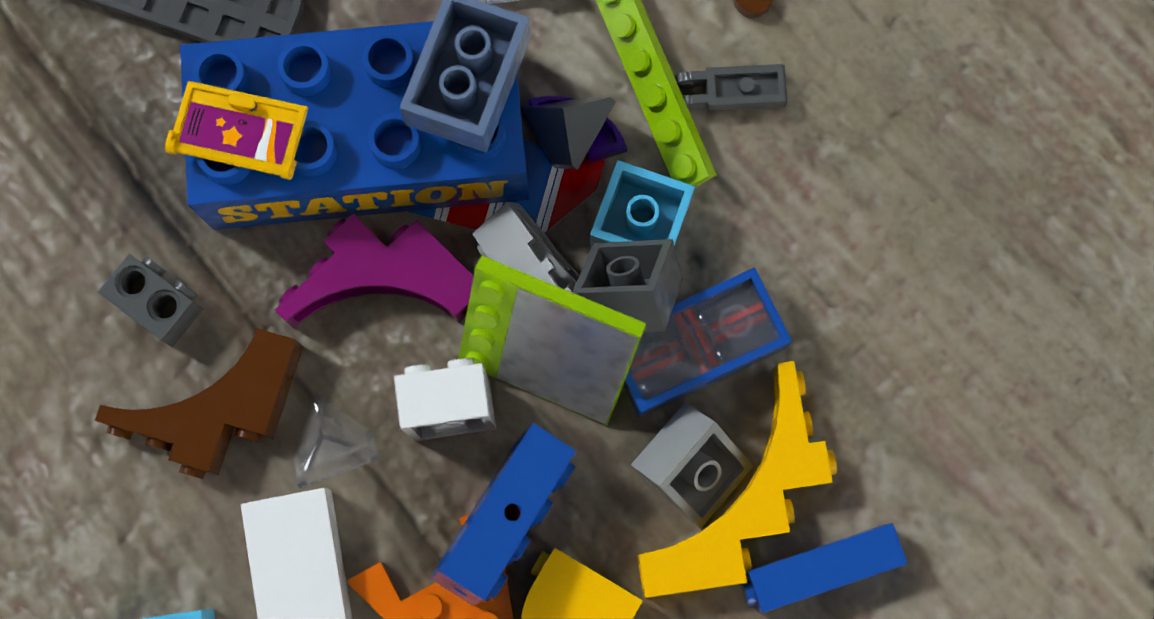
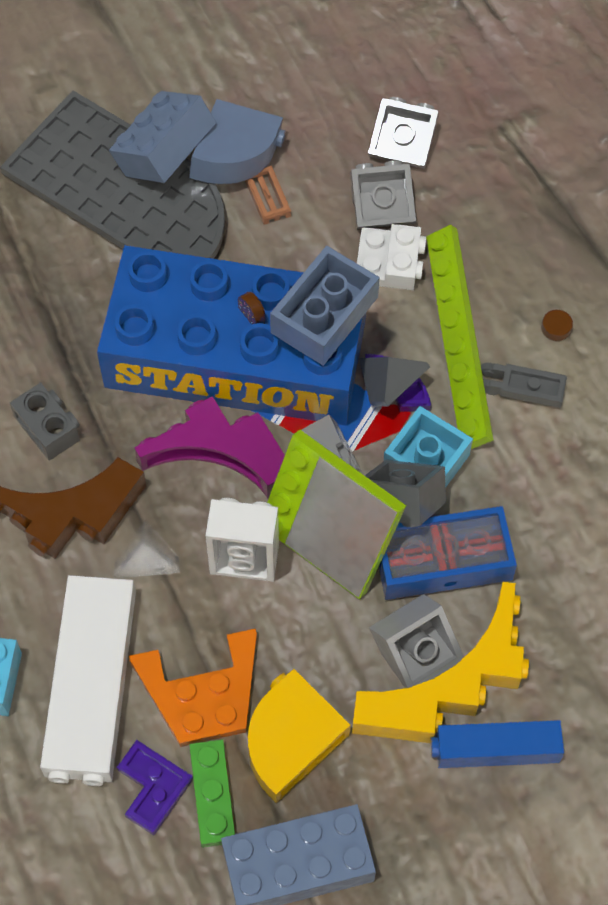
camera: 15 degrees right, 15 degrees down
door [165,81,308,180] -> none
blue brick [430,423,576,606] -> none
none -> reddish brown tile [238,292,265,324]

